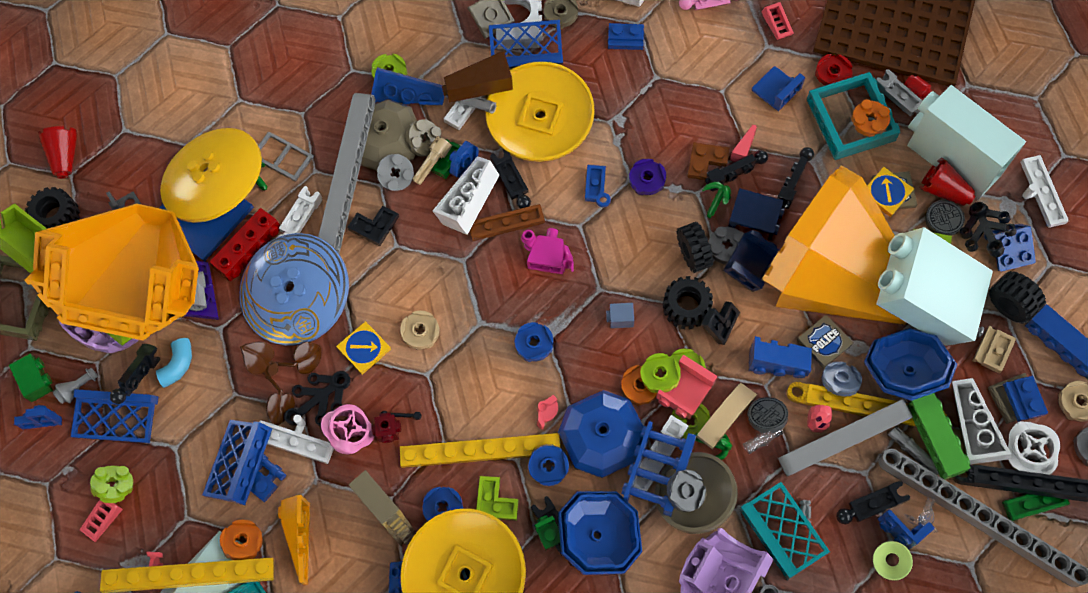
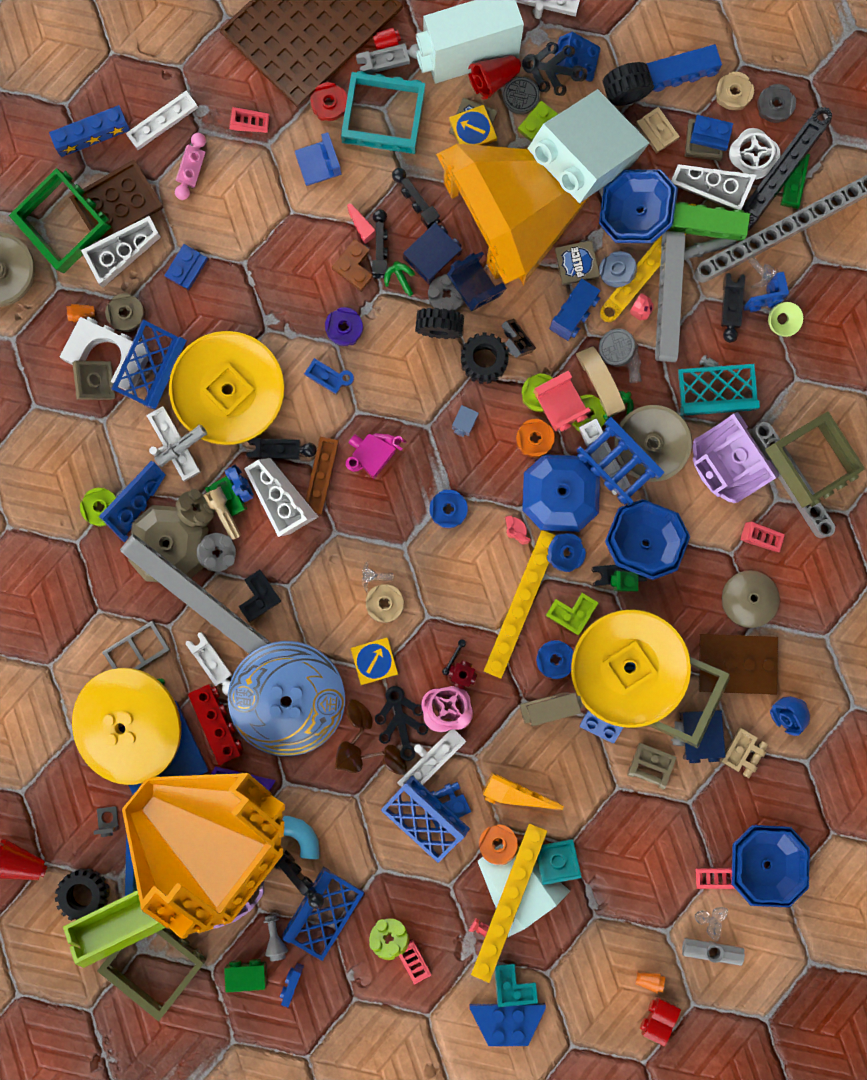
camera: 70 degrees left, 15 degrees up
reddish brown slope [442,51,513,103] -> none
lime plate [640,353,681,393] -> none
tile [667,470,706,512] -> none
orange plate [851,99,890,137] -> none
none -> clear plant [362,560,394,593]

